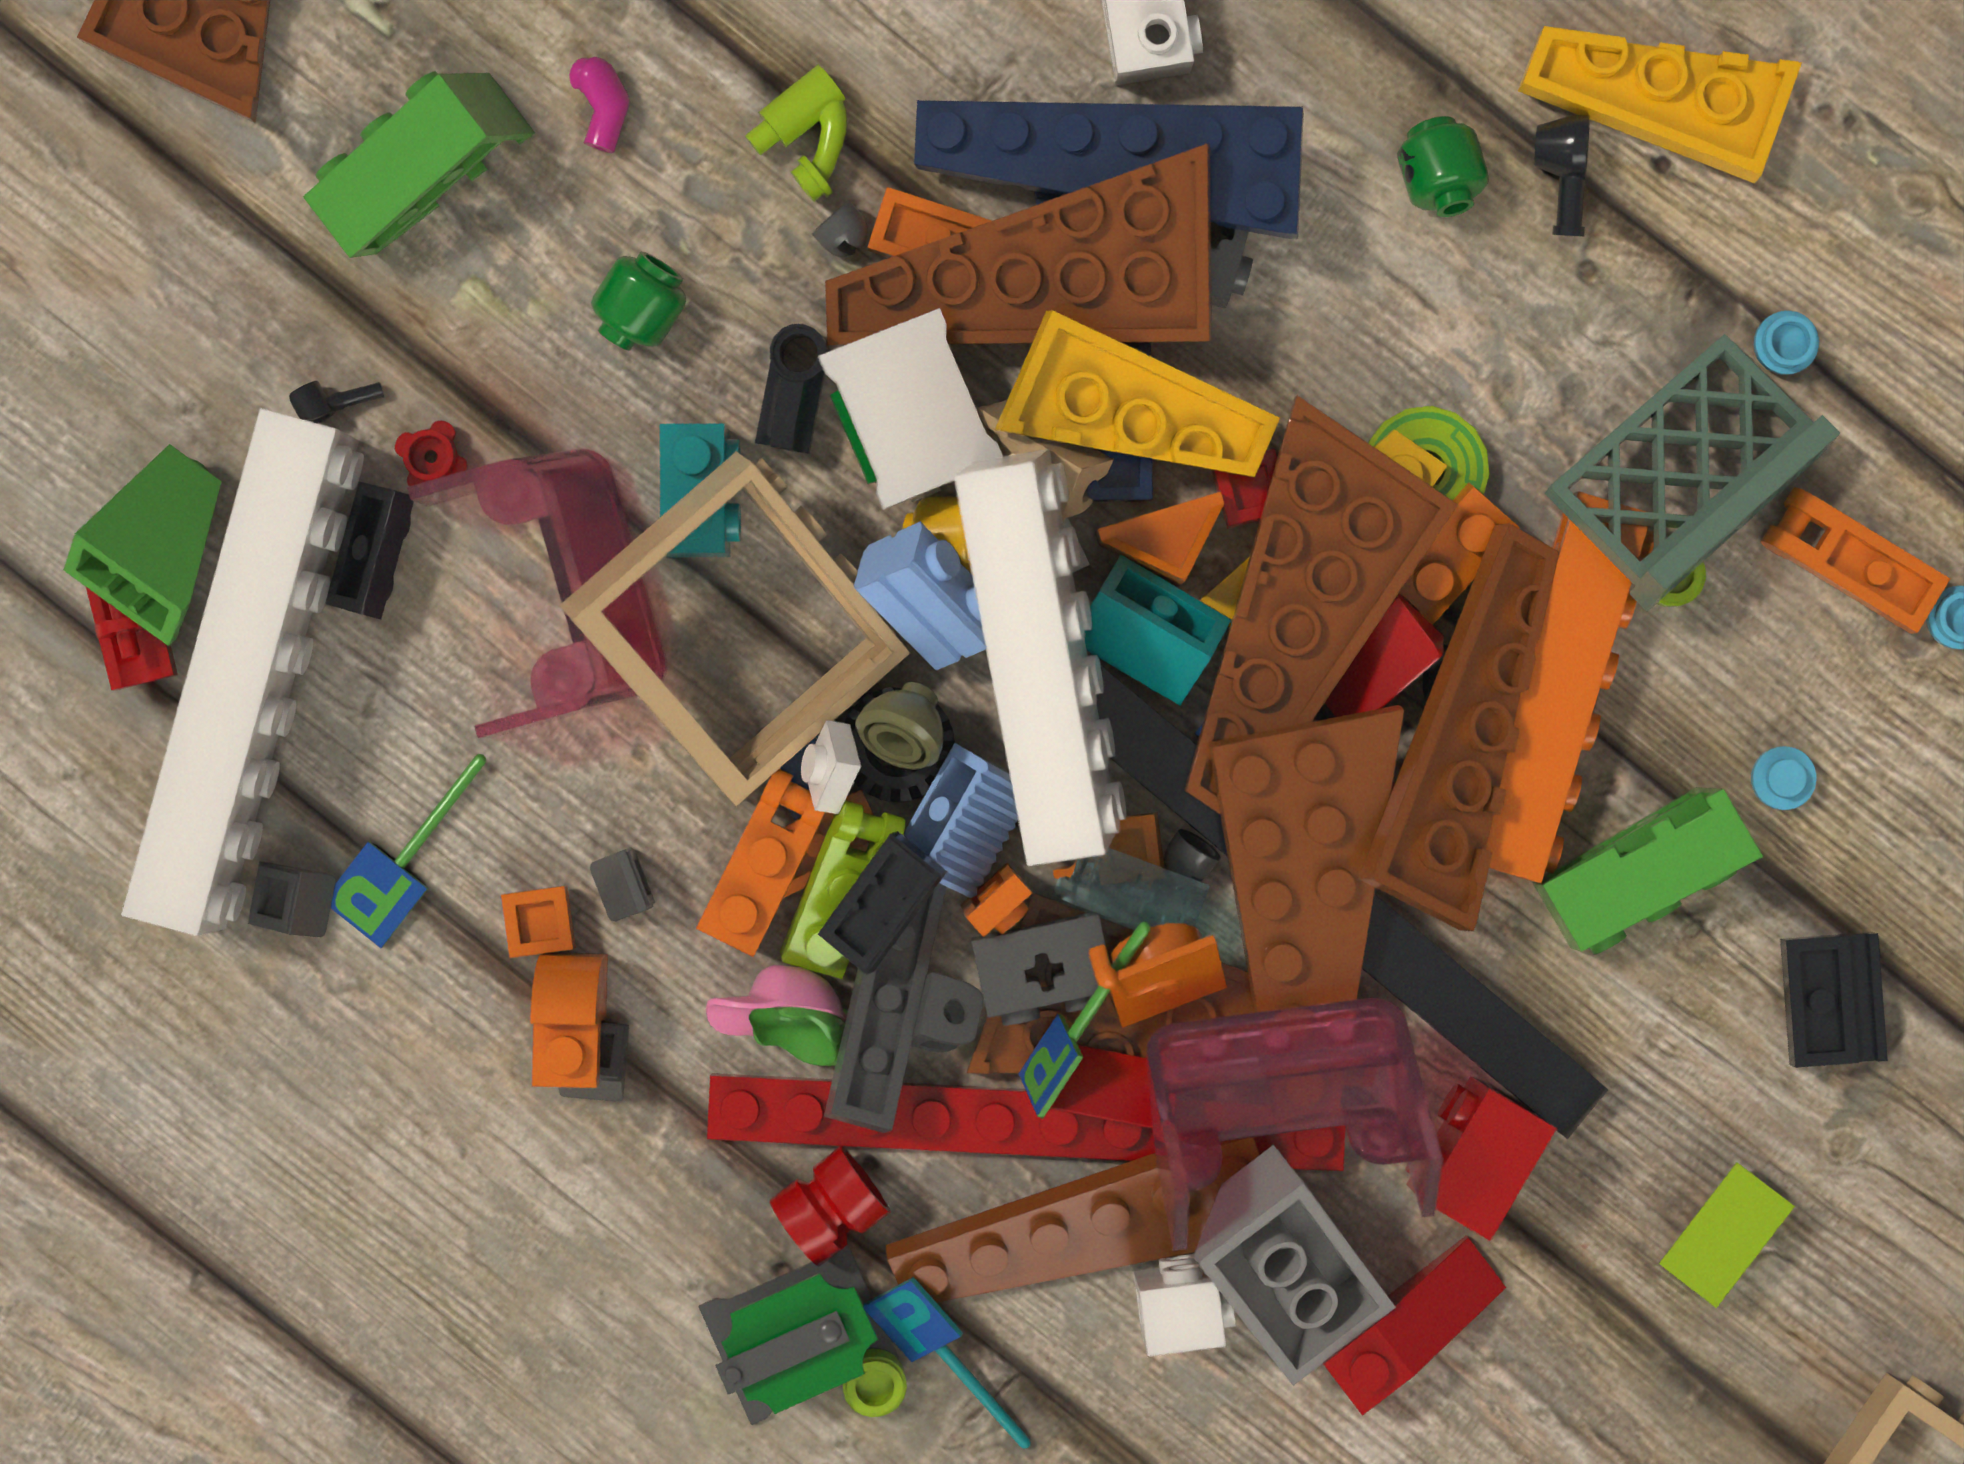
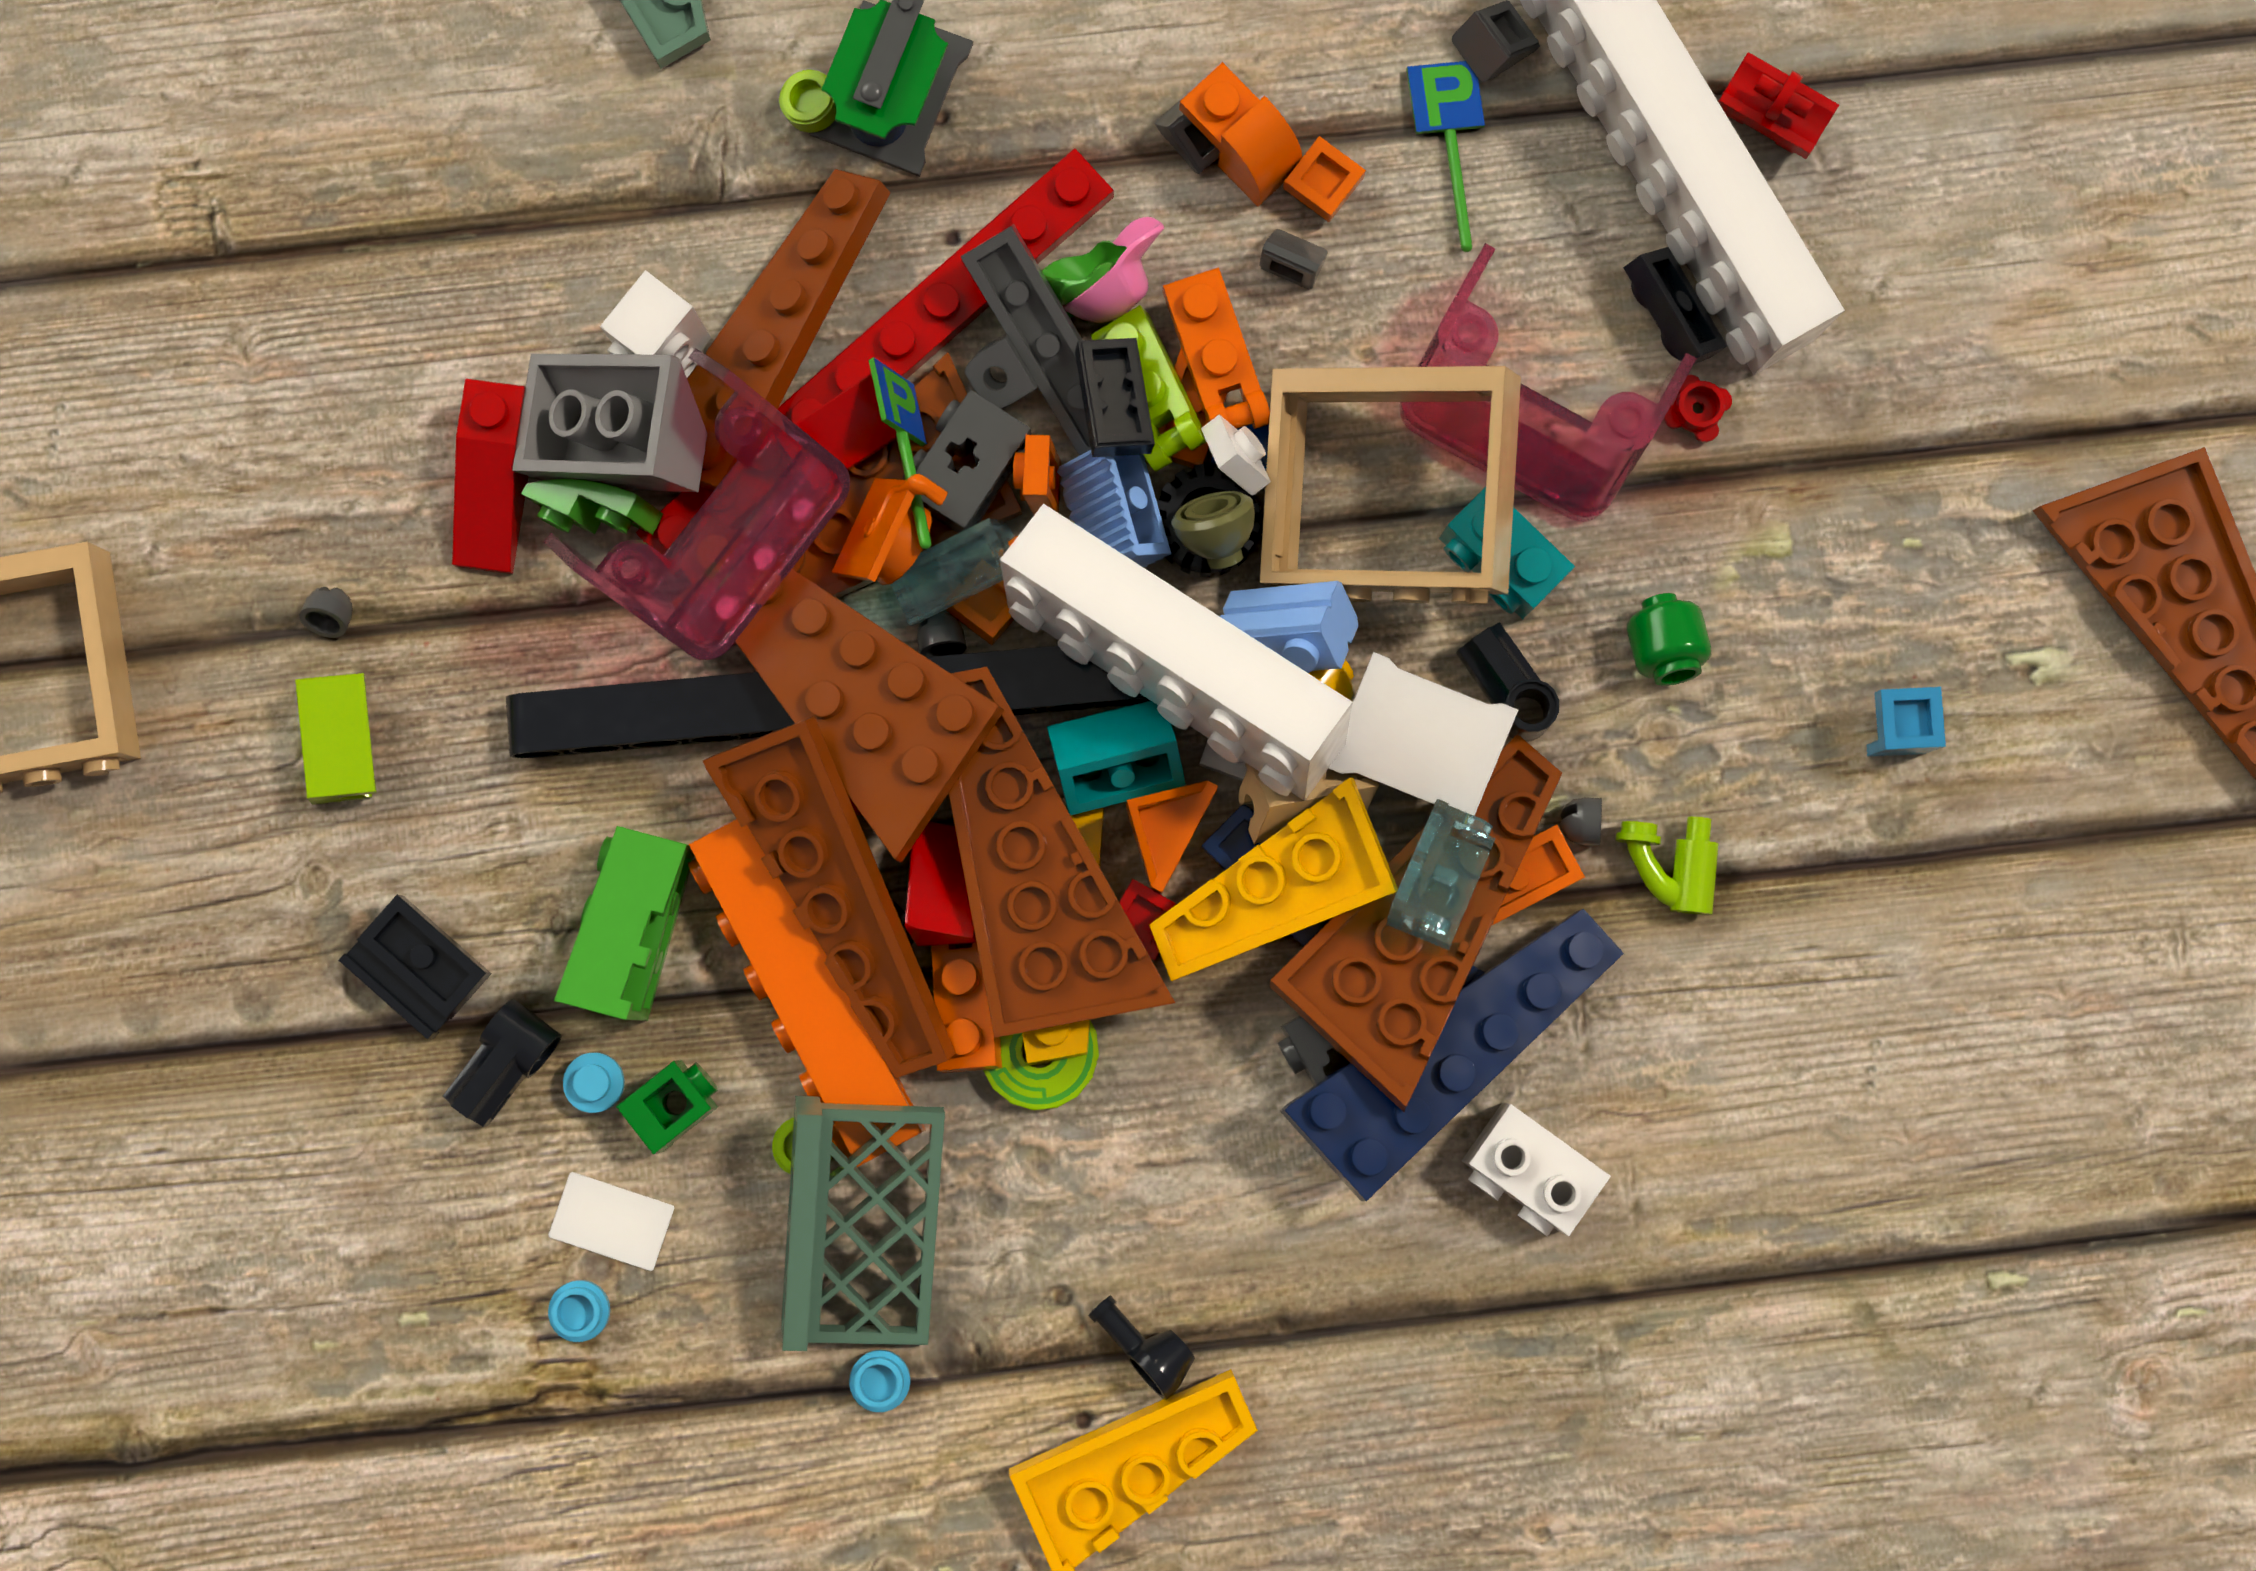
camera: 135 degrees right, 5 degrees down
bright green slope [63,444,222,646] -> none
black hand [289,380,384,424] -> none
bright green wedge [303,71,535,258] -> none
dark pink arm [569,57,630,153] -> none
red wheel [770,1146,891,1267] -> none
piece [863,1277,1031,1449] -> none
green head [1397,116,1489,217] -> none
red brick [1405,1076,1557,1241] -> none
orange plate [1760,487,1951,634] -> none
none -> dark grey hinge [299,587,353,638]
none -> black piece [443,999,562,1127]
none -> bright green slope [521,479,663,535]
none -> white sticker [549,1172,674,1271]
none -> green brick [616,1060,718,1155]
none -> clear light blue hinge [1386,799,1495,950]
none -> dark azure panel [1866,687,1946,757]

